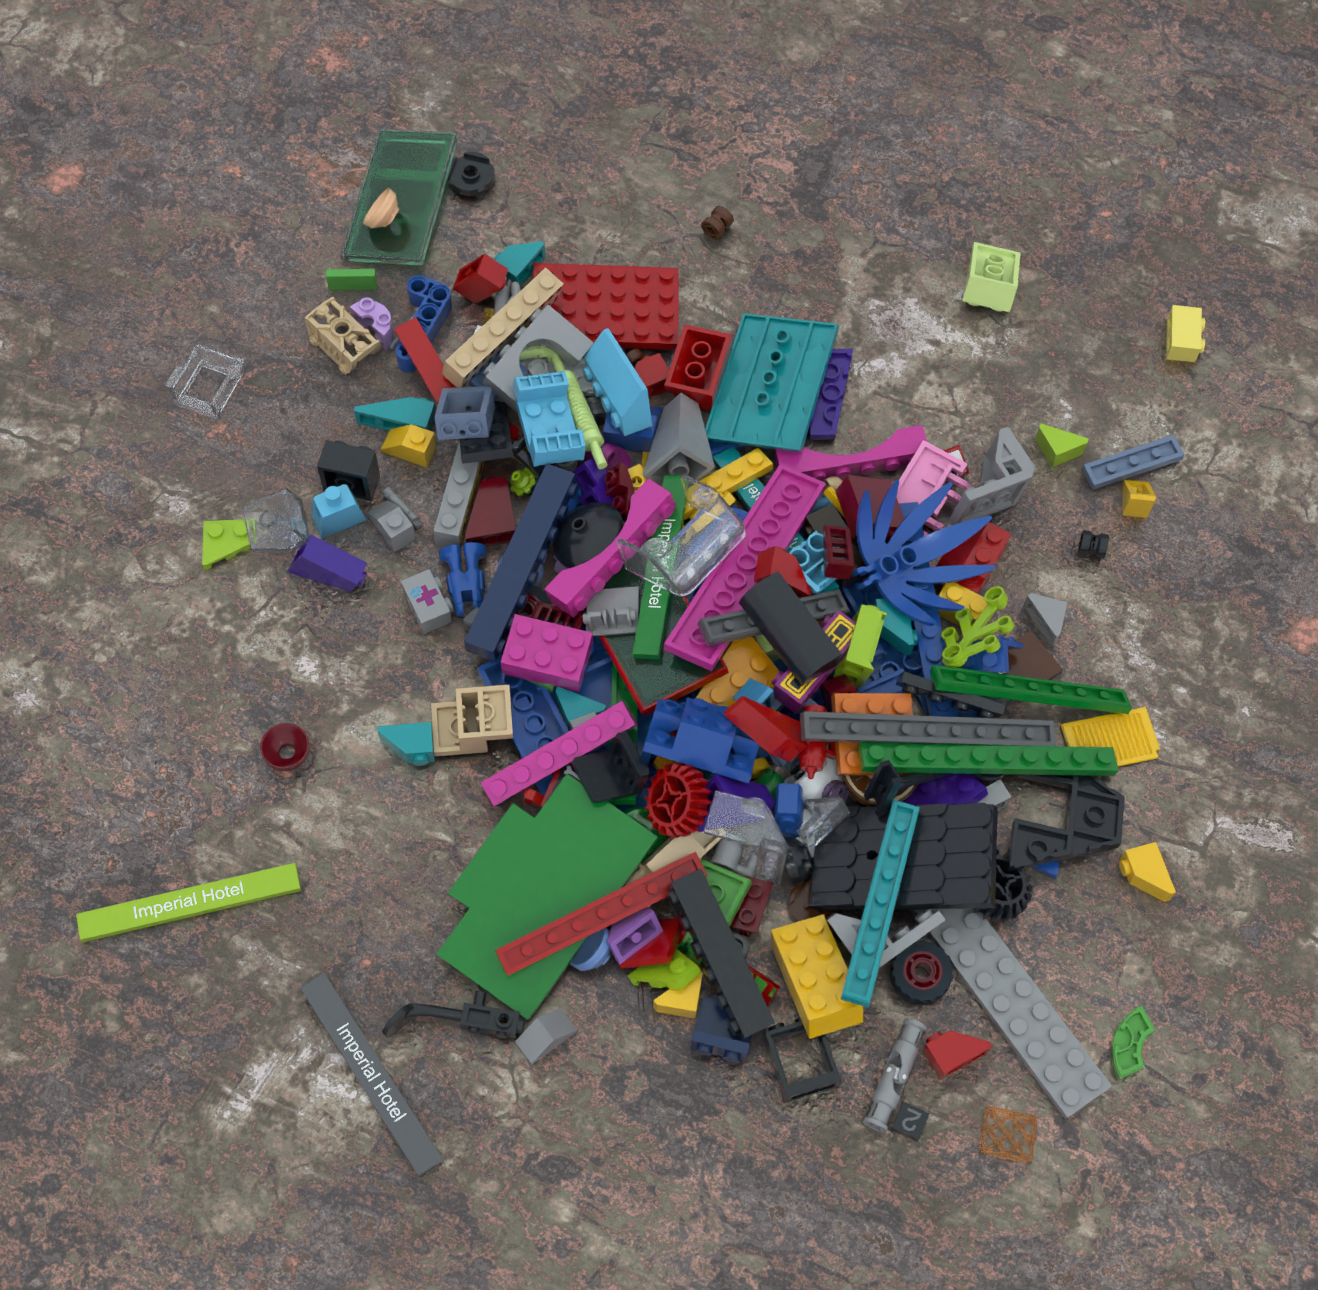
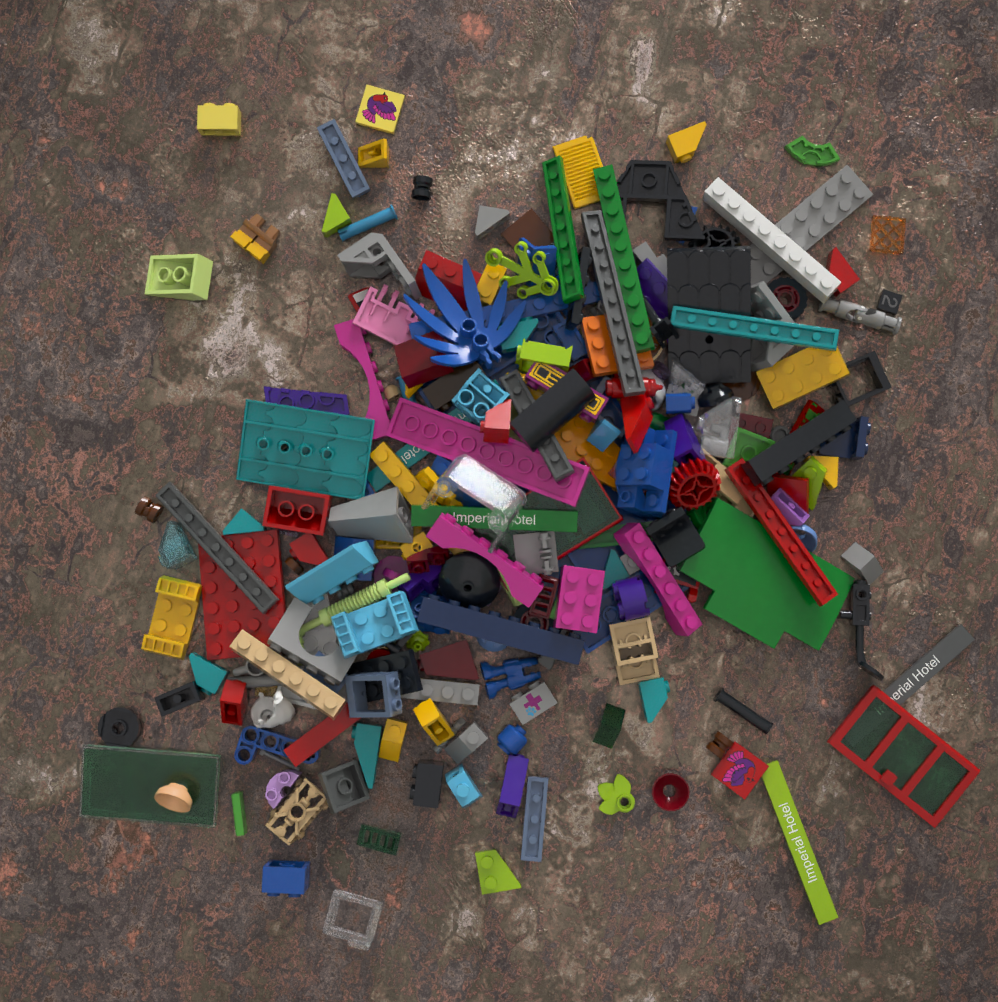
camera: 95 degrees left, 20 degrees up
clear slope [242,487,310,552] -> none
dark red slope [823,525,854,579] -> none
none -> yellow plate [141,575,202,660]
none -> black brick [154,681,205,717]
none -> dark grey tile [155,482,280,614]
none -> clear light blue slope [158,521,198,570]
none -> teal slope [223,508,267,535]
none -> hips [230,213,281,264]
none -> white piece [250,689,296,728]
none -> blue brick [261,859,311,898]
none -> dark grey plate [318,759,370,814]
none -> dark azure pin [337,204,398,242]
none -> light yellow tile [355,84,405,135]
none -> clear green slope [357,824,402,856]
none -> yellow brick [413,698,455,746]
none -> blue head [497,724,528,755]
none -> sand blue plate [521,776,549,862]
none -> clear green slope [592,703,626,749]
none -> lime plate [597,774,635,815]
none -> dark purple brick [612,575,650,621]
none -> white brick [703,177,841,304]
none -> reddish brown wheel [706,731,734,760]
none -> tile [711,741,769,800]
none -> black pin [713,687,773,734]
none -> door [827,684,980,828]

